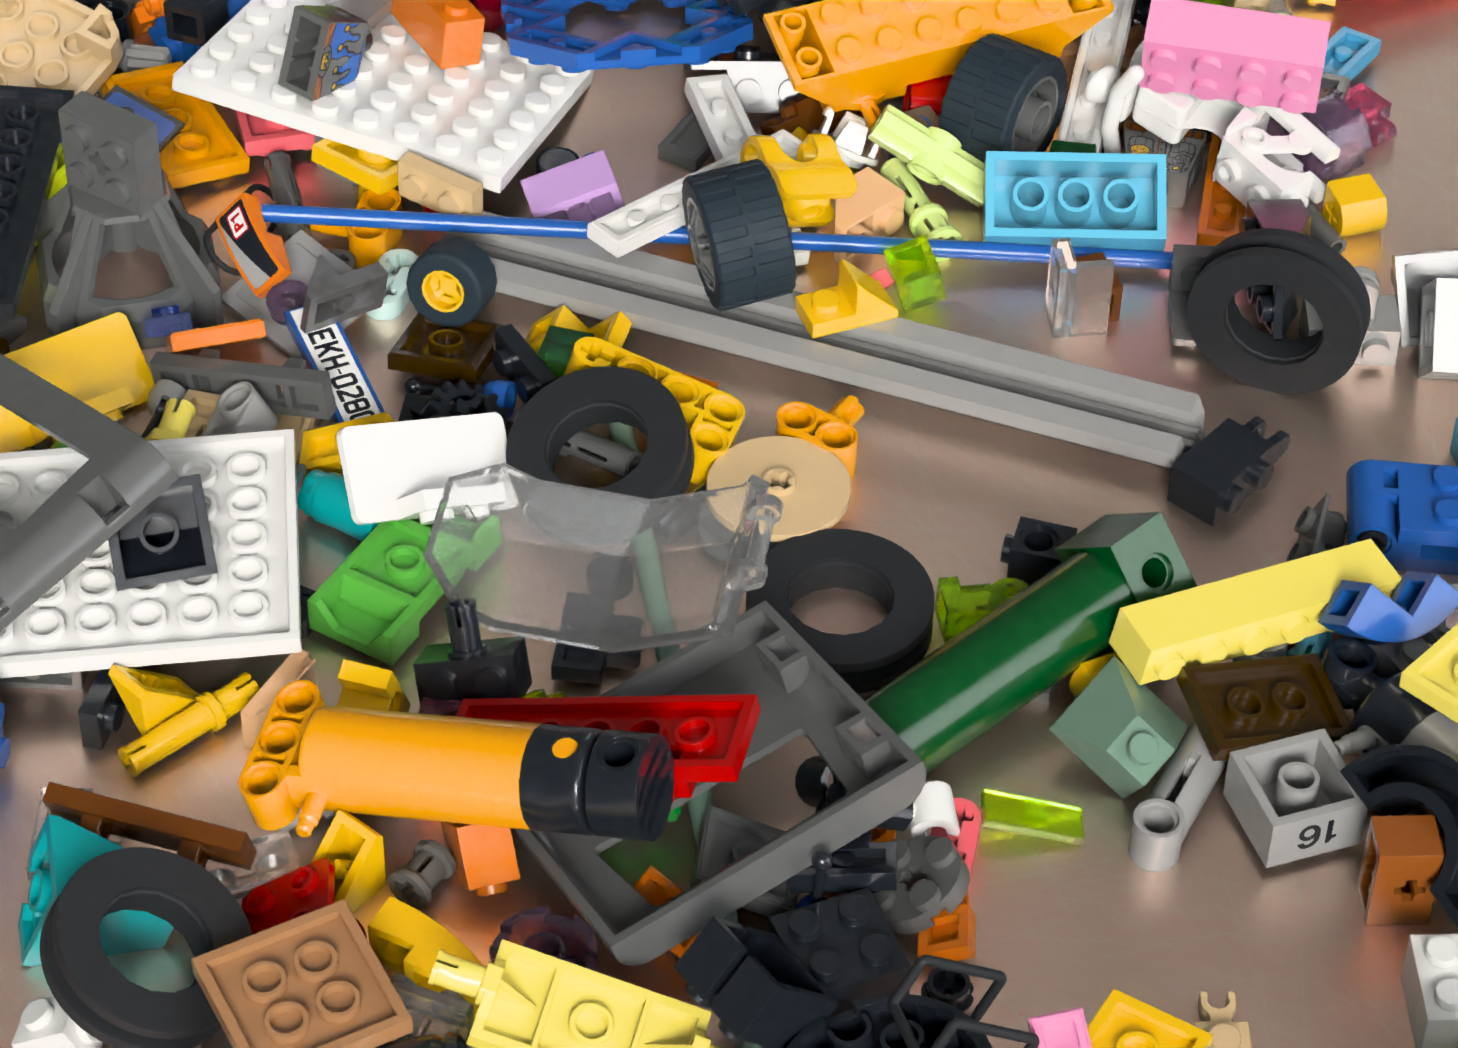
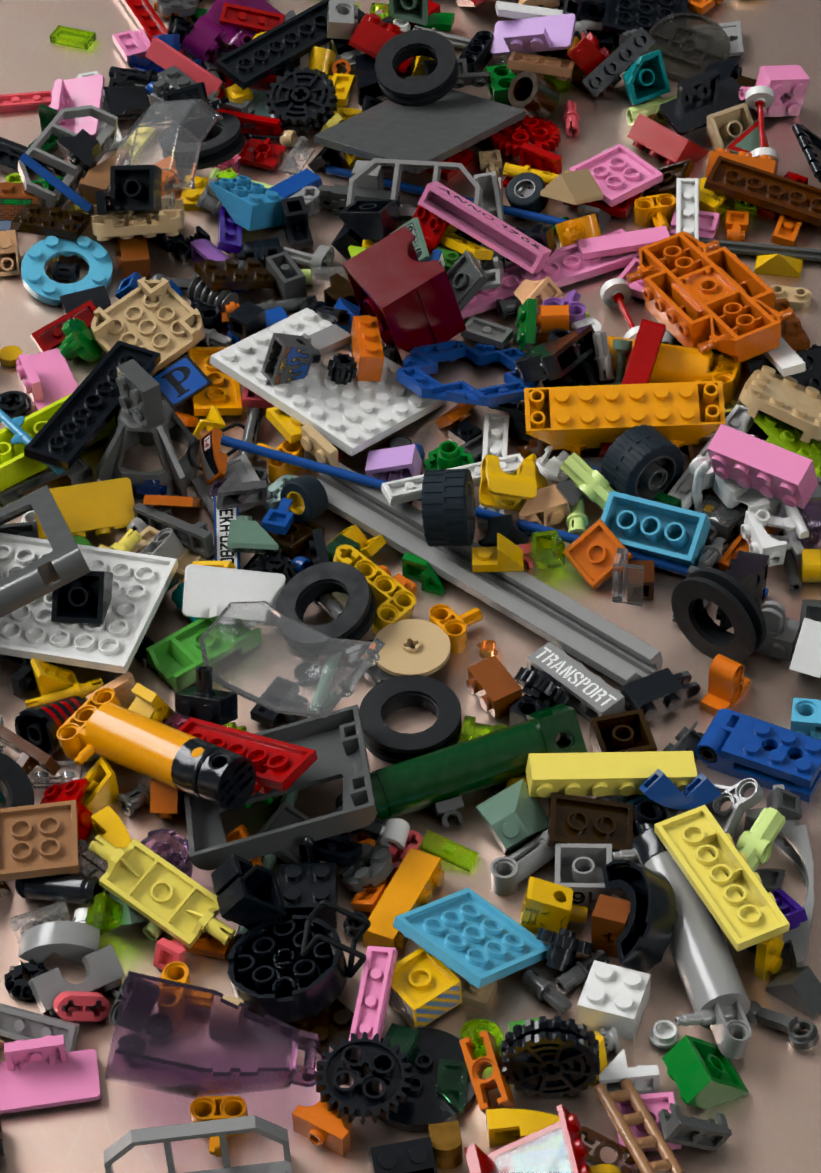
camera: 25 degrees right, 0 degrees up
none -> black cone [15,696,86,756]
none -> yellow bracket [193,405,226,440]
none -> sand green slope [227,515,282,555]
none -> blue plate [262,498,294,535]
none -> black gear [327,353,358,385]
none -> light orange brick [363,848,444,951]
none -> medium azure plate [393,888,549,988]
none -> green slope [402,552,444,596]
none -> green plant [424,441,474,472]
none -> dark grey tile [431,796,464,829]
none -> orange plate [435,403,476,429]
none -> black plate [448,419,483,446]
none -> dark orange brick [466,655,522,719]
none -> clear orange piece [477,640,498,658]
none -> black brick [478,513,535,547]
none -> black gear [514,667,570,706]
none -> yellow torso [519,876,588,934]
none -> dark grey axle [522,968,572,1014]
none -> light grey brick [527,641,625,722]
none -> black plant [536,927,594,972]
none -> dark grey axle [555,950,609,994]
none -> dark grey slope [556,479,584,508]
none -> orange tile [562,519,633,590]
none -> dark brown brick [589,709,657,752]
none -> light grey axle [697,537,728,568]
none -> orange tile [700,654,751,716]

